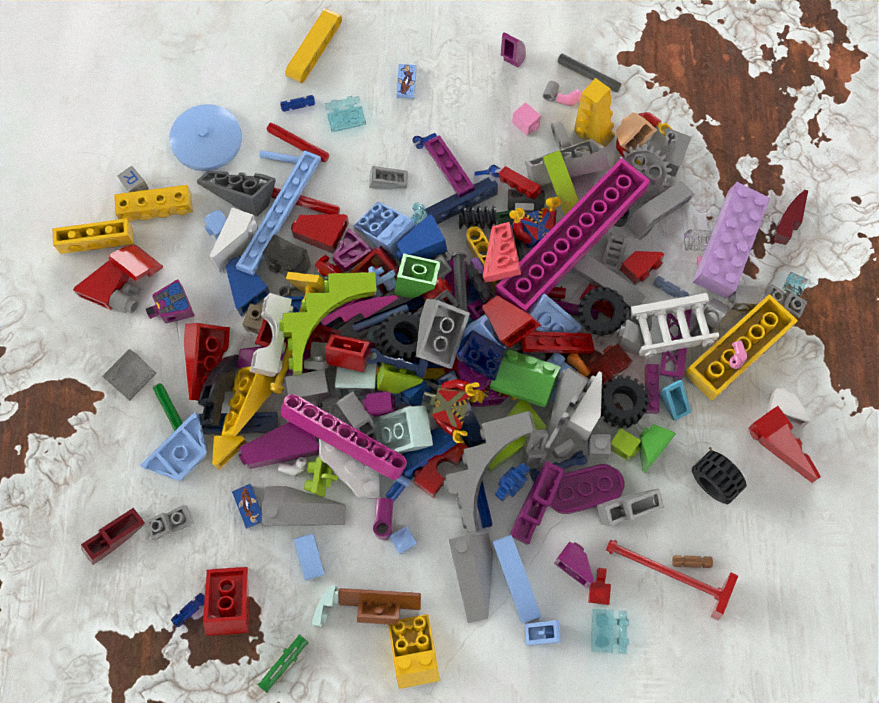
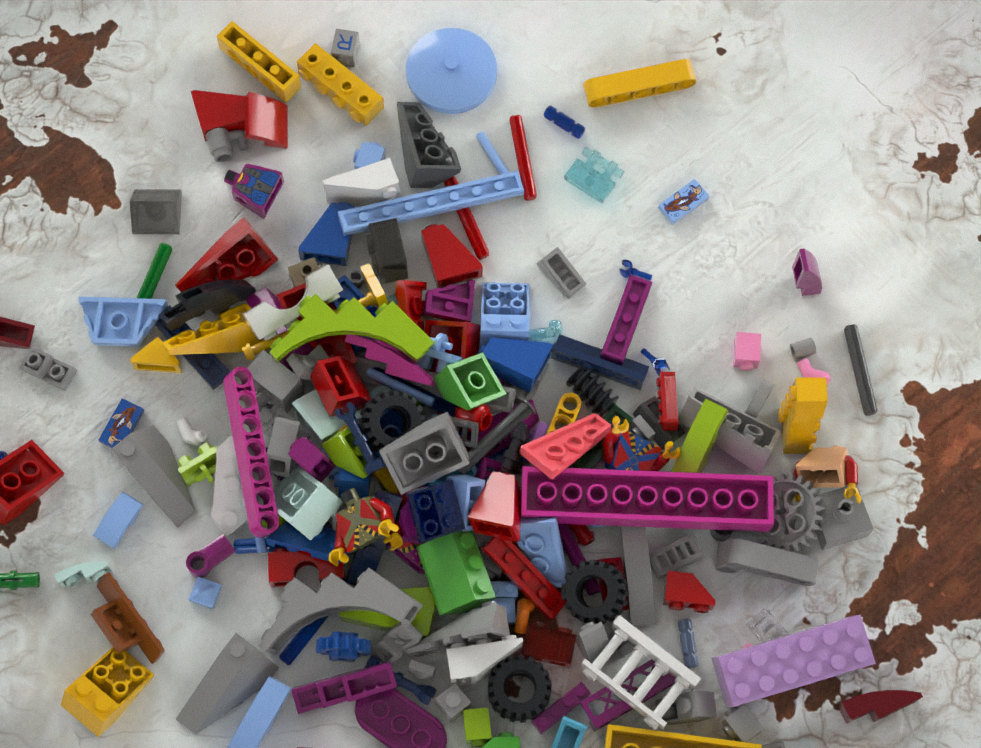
camera: 45 degrees right, 0 degrees up
magenta slope [239,422,319,469] -> none

